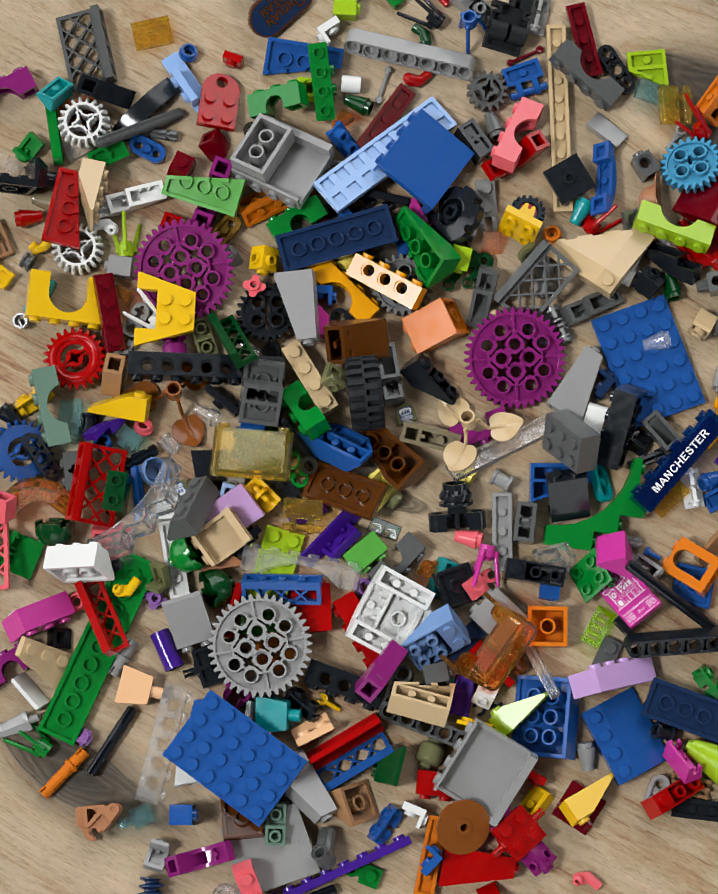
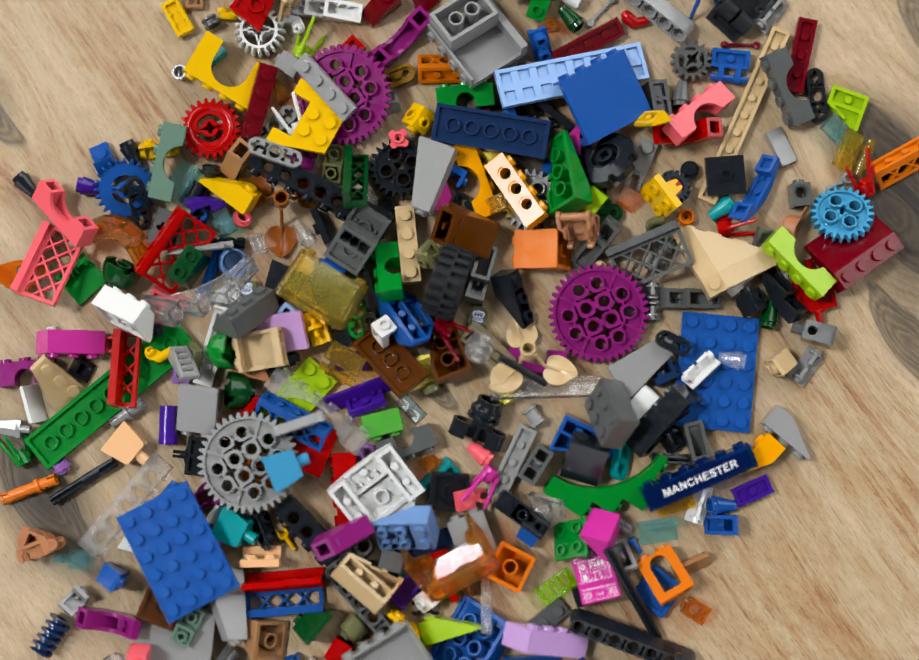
camera: 30 degrees right, 5 degrees up
bright green wing [161,175,247,217] -> none
none -> light grey bar [166,240,234,255]
none -> light grey slope [168,345,200,381]
none -> pearl dark grey plate [200,164,220,178]
none -> light grey beam [248,137,302,169]
none -> dark azure torso [261,449,311,493]
none -> light grey beam [270,411,327,438]
none -> light grey plate [293,53,358,122]
none -> white bracket [371,315,397,349]
none -> dark red plant [434,318,472,362]
none -> clear hair [464,332,494,364]
none -> clear yellow wheel [485,193,509,215]
none -> black bar [498,354,547,387]
none -> nougat piece [555,210,600,249]
none -> yellow slope [633,110,672,127]
none -> clear light blue panel [636,516,678,545]
none -> black beam [655,330,691,356]
none -> black plate [680,161,699,180]
none -> white hinge [681,351,721,390]

